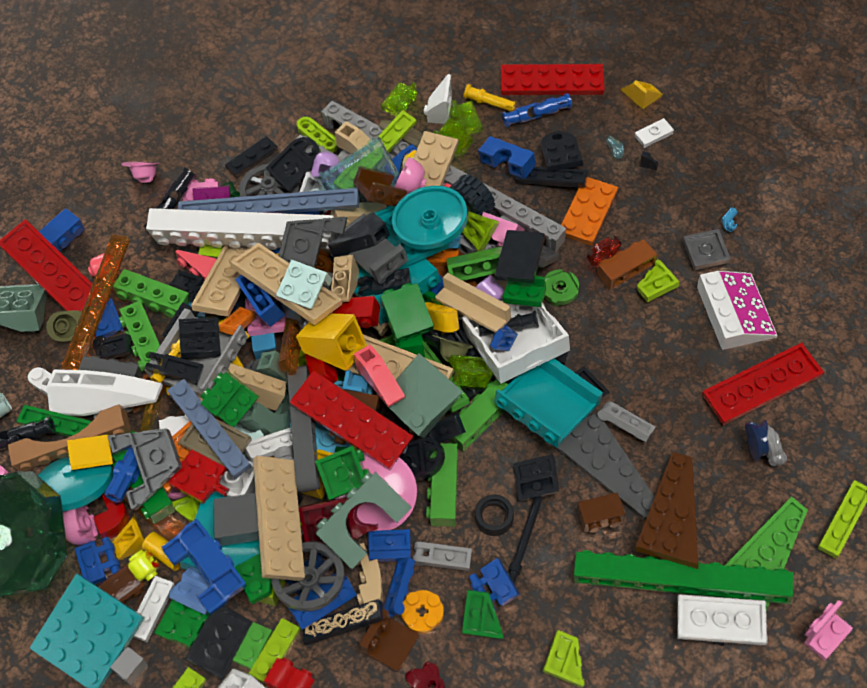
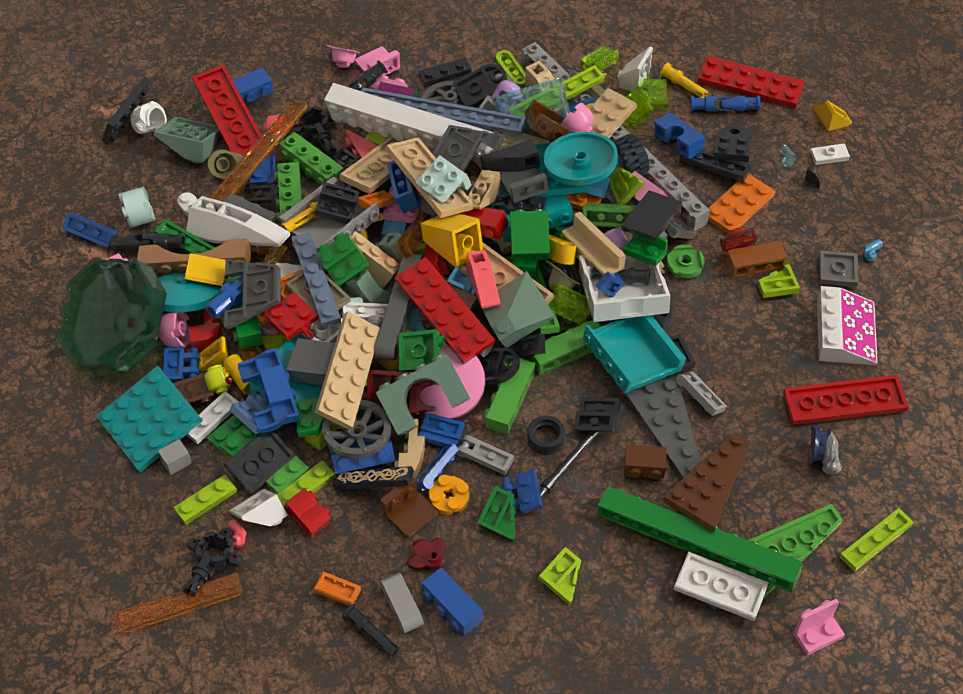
camera: 15 degrees right, 5 degrees down
black hinge [145,352,204,385] -> none
none -> black piece [290,104,337,156]
none -> bright pink bracket [355,47,400,75]

